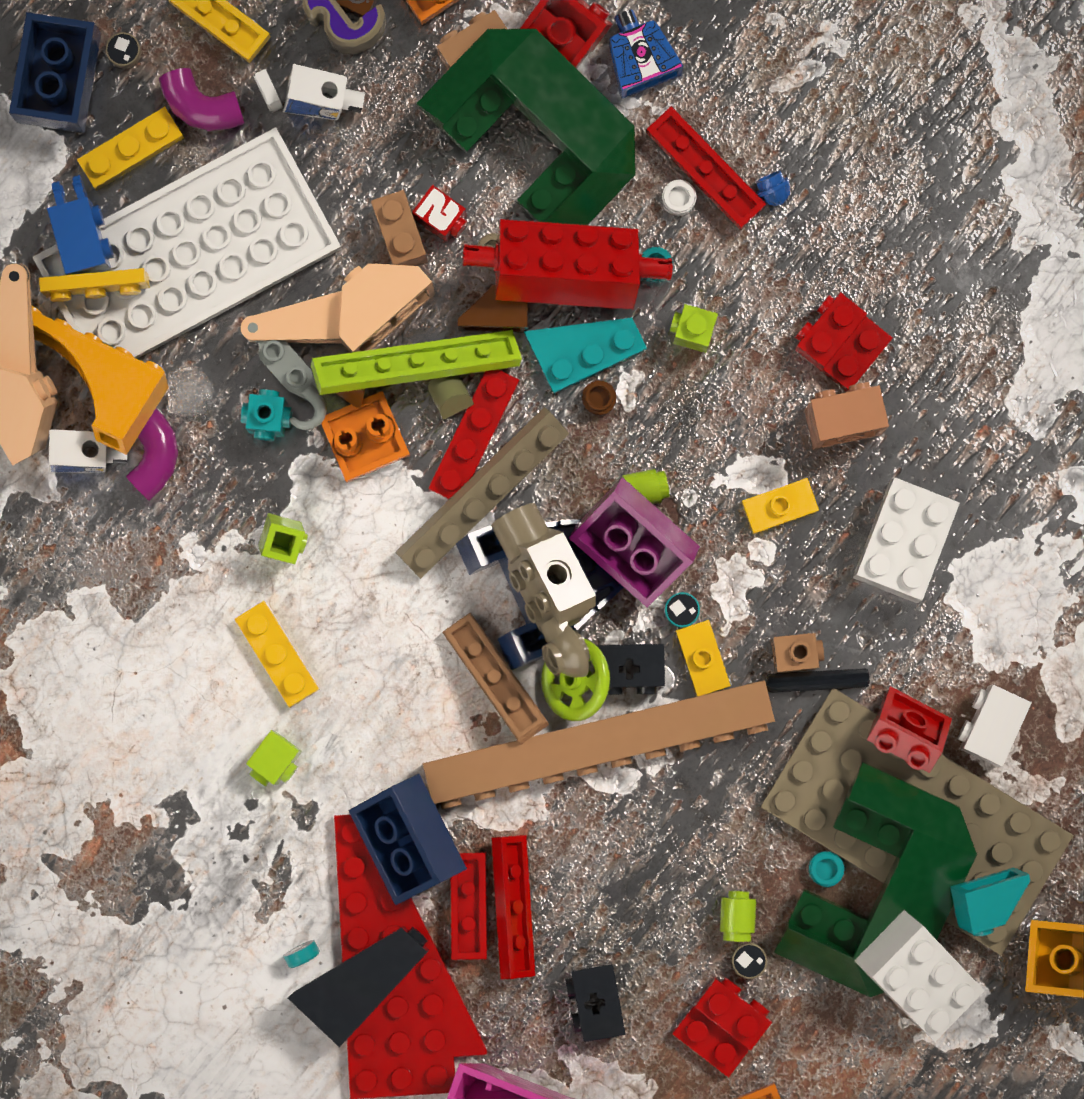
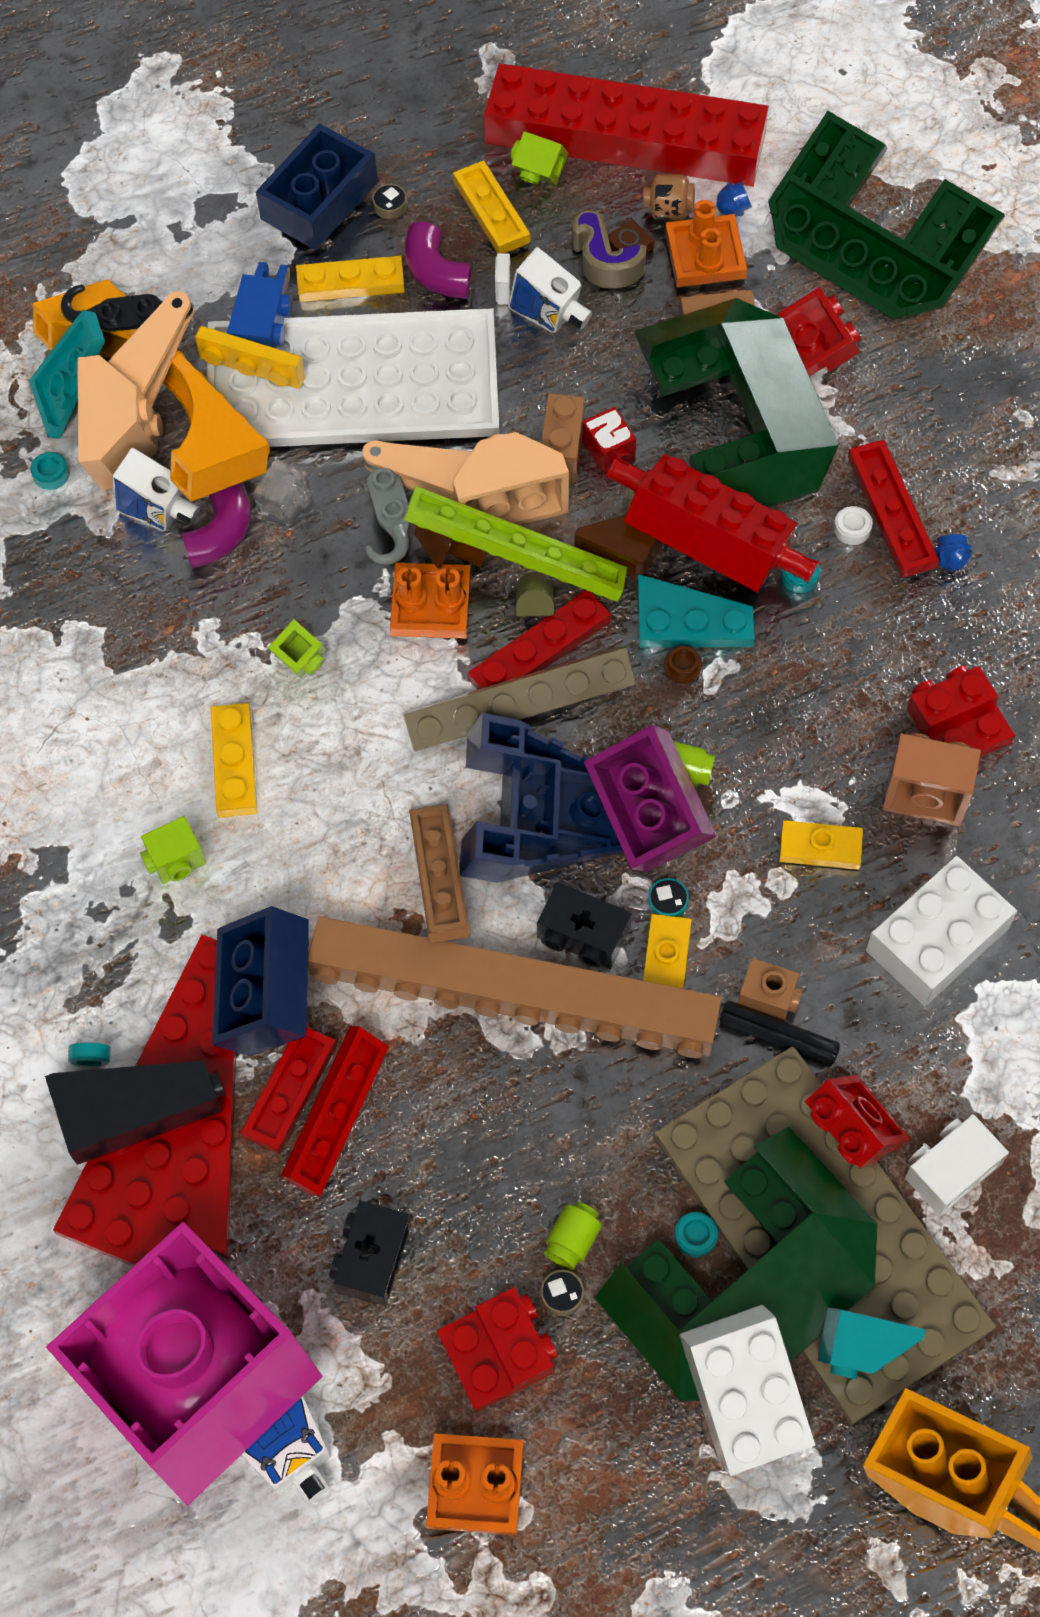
camera: 25 degrees right, 20 degrees down
teal brick [241,389,292,441] -> none
dark tan brick [491,503,596,678] -> none
lime plate [541,638,610,721] -> none
torso [609,10,683,99] -> none
lime brick [670,304,718,353] -> none

